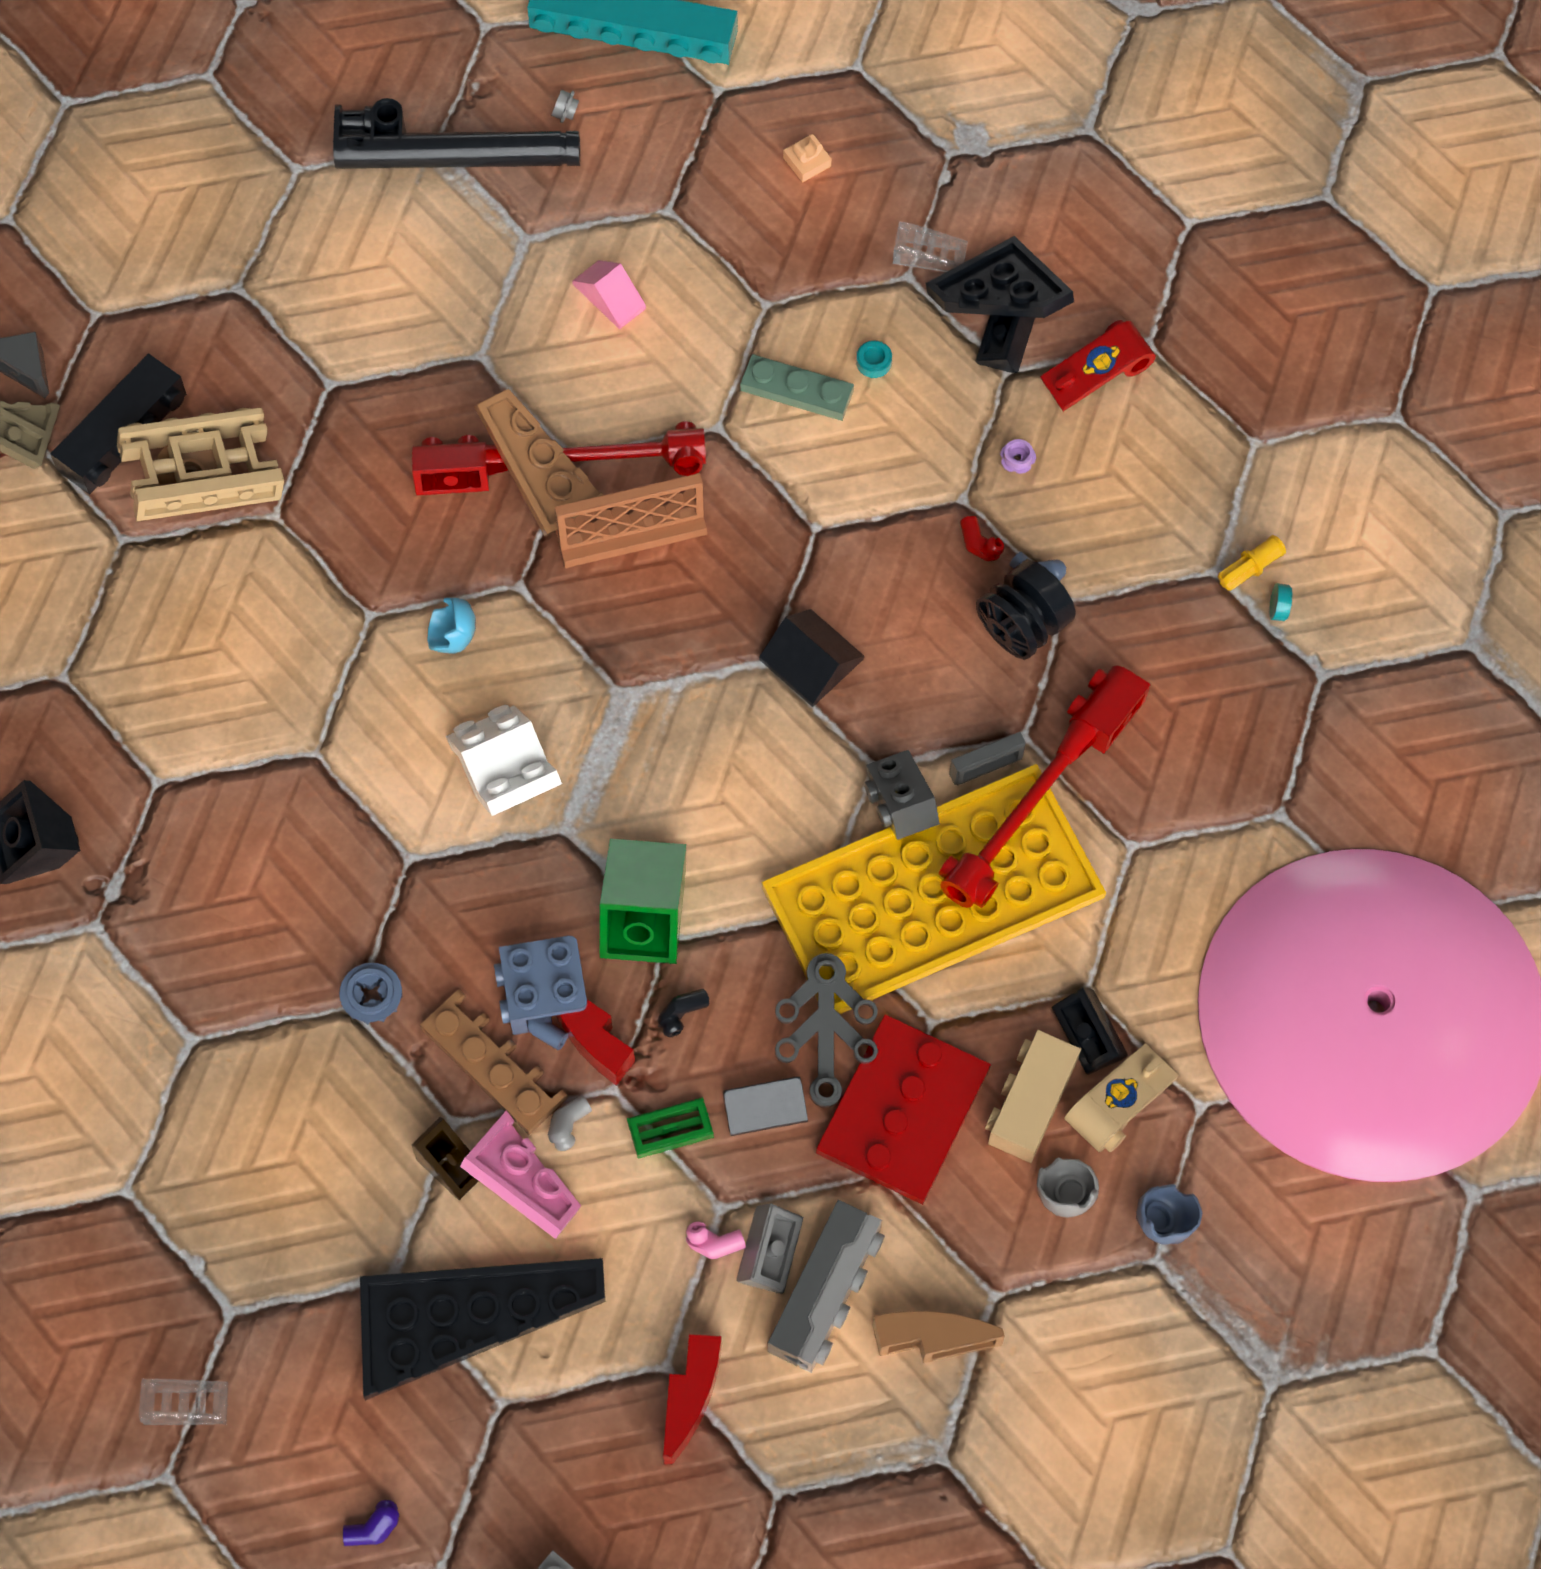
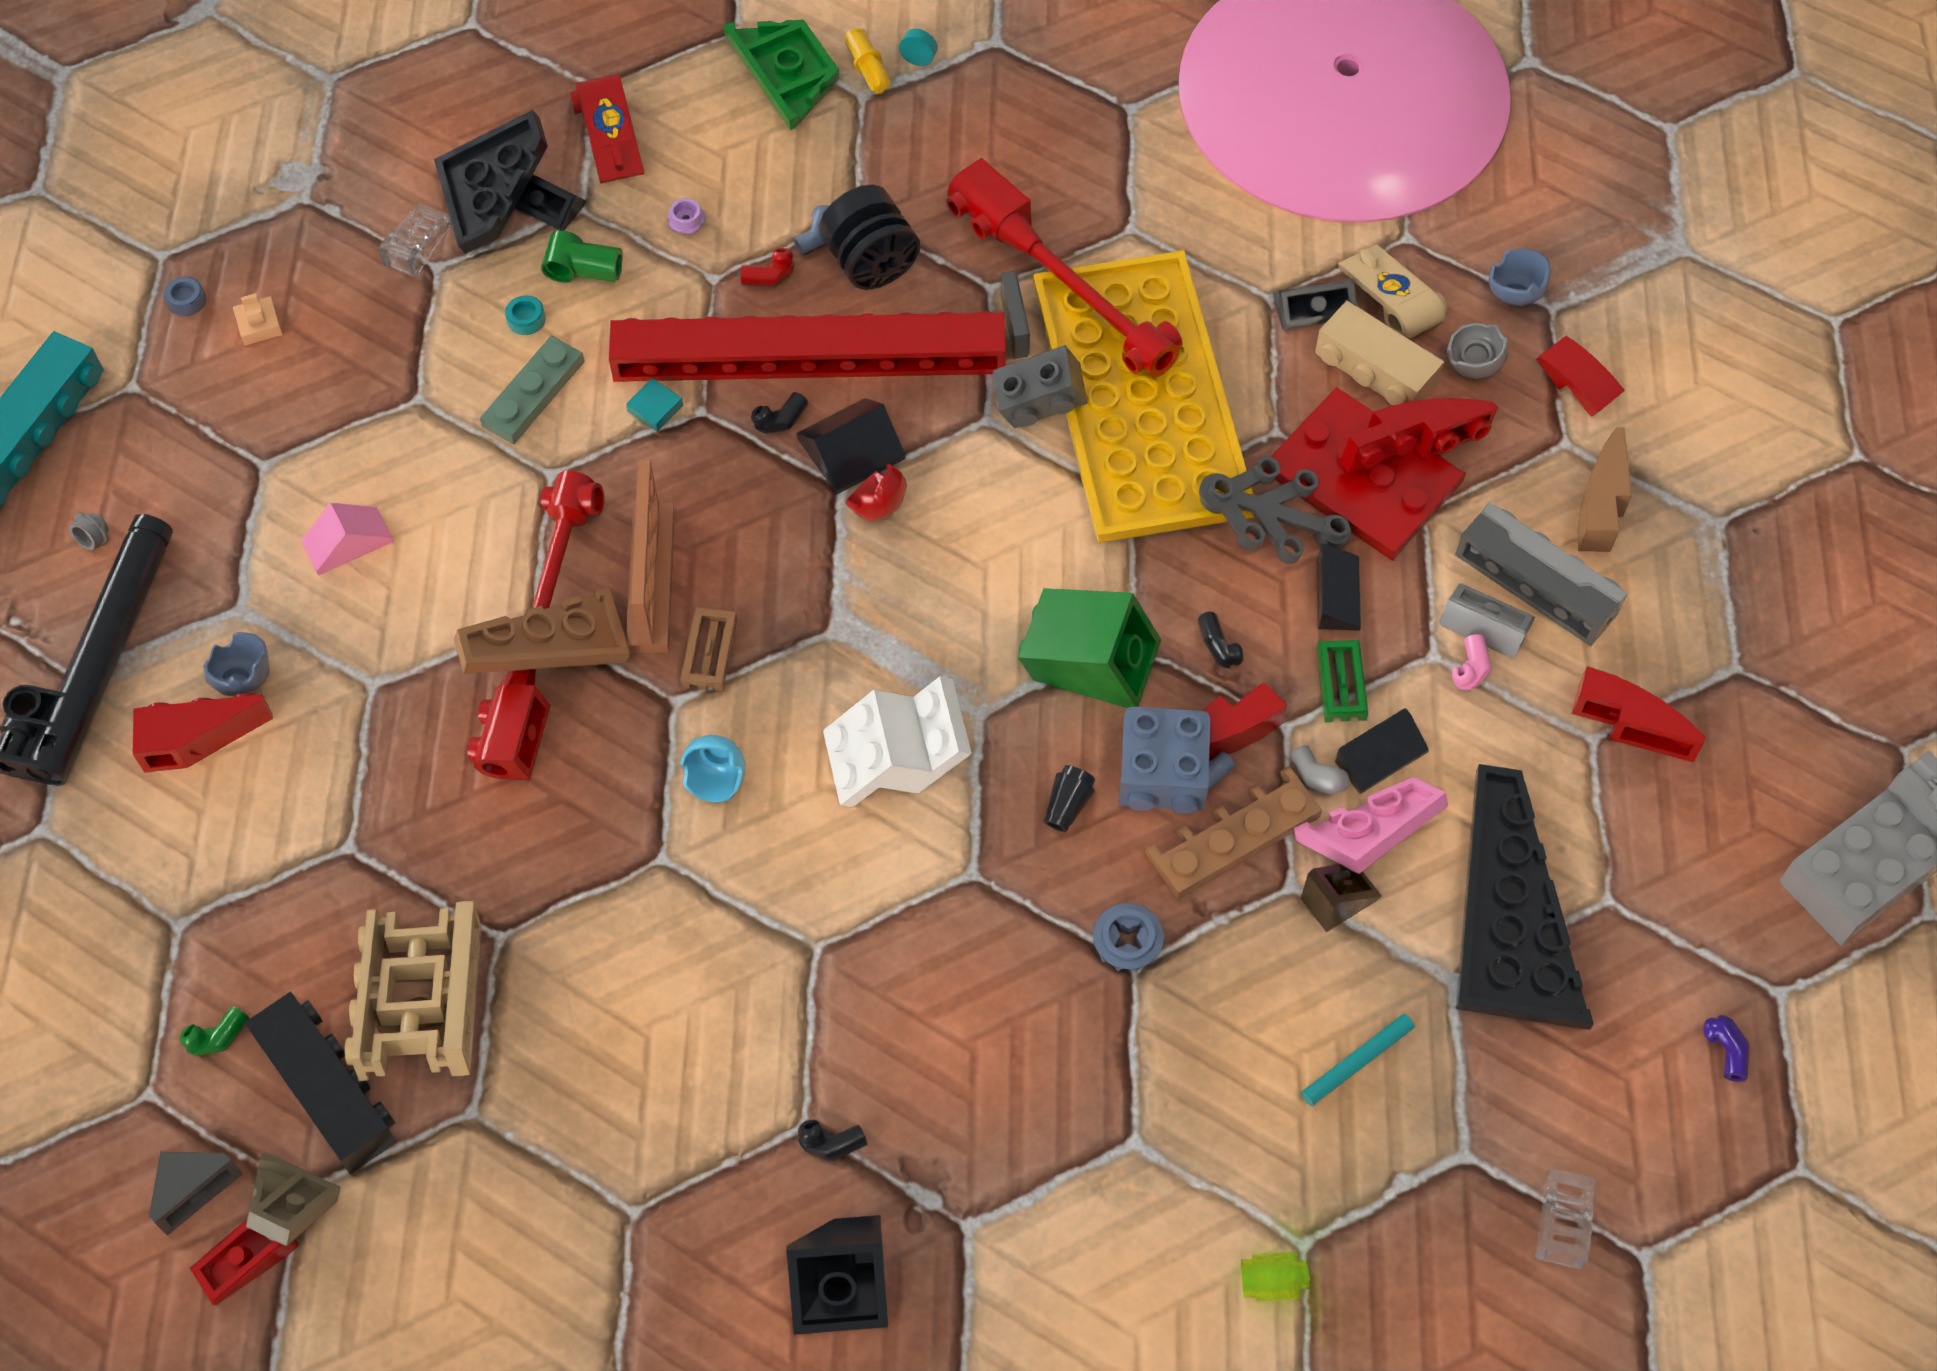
camera: 75 degrees left, 5 degrees down
none -> red slope [132,693,273,773]
none -> sand blue tile [164,277,206,316]
none -> green arm [180,1006,250,1056]
none -> sand blue hair [203,632,269,696]
none -> green piece [541,230,623,283]
none -> red brick [609,311,1006,382]
none -> teal tile [626,378,683,432]
none -> medium nougat tile [680,607,737,692]
none -> green wing [723,20,839,130]
none -> black arm [751,392,808,434]
none -> black arm [798,1120,868,1161]
none -> red hair [845,464,907,522]
none -> black cone [1044,765,1095,832]
none -> clear neon green brick [1240,1251,1310,1302]
none -> teal bar [1301,1014,1415,1106]
none -> black slope [1335,708,1429,794]
none -> red slope [1340,398,1498,473]
none -> red slope [1536,336,1625,416]

